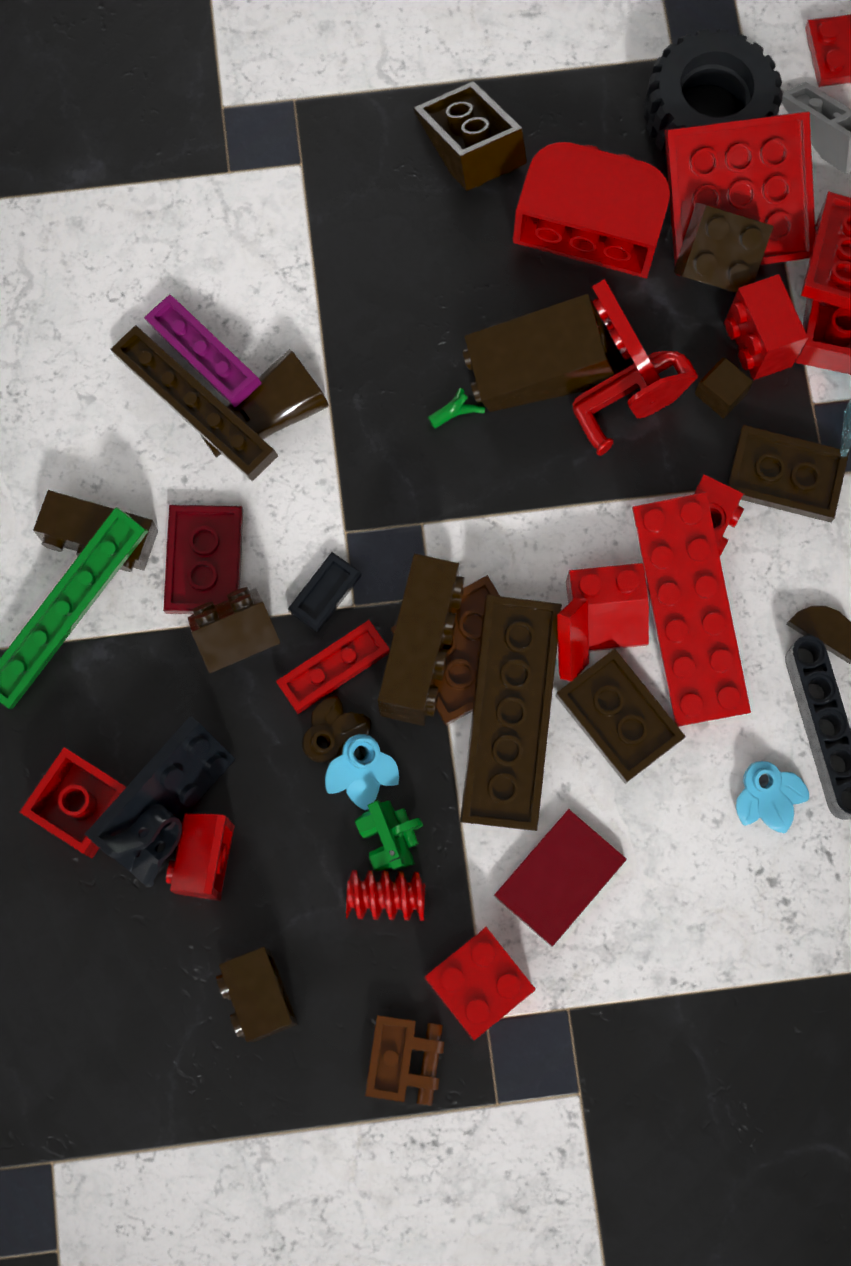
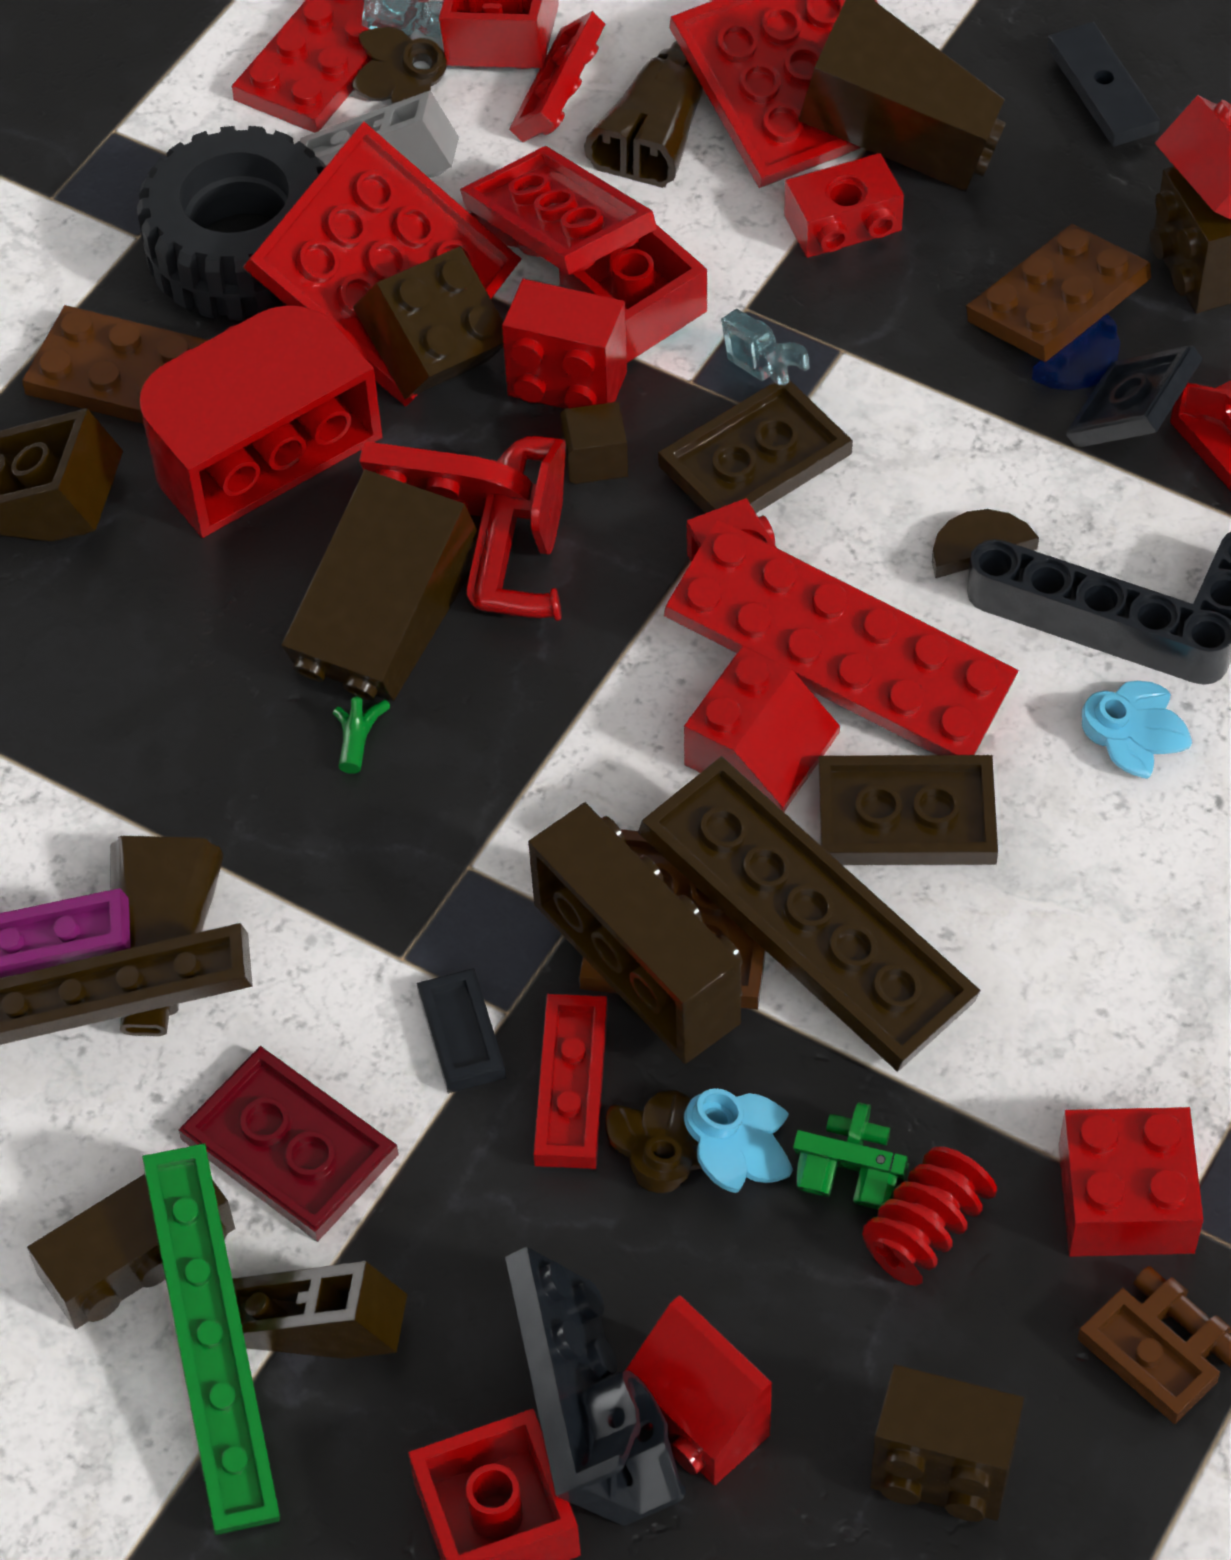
camera: 50 degrees left, 20 degrees down
dark brown brick [187,587,280,673] -> none
dark red tile [494,809,627,947] -> none
red tile [557,597,589,682] -> none
none -> reddish brown plate [22,305,208,424]
none -> dark brown slope [232,1261,408,1359]

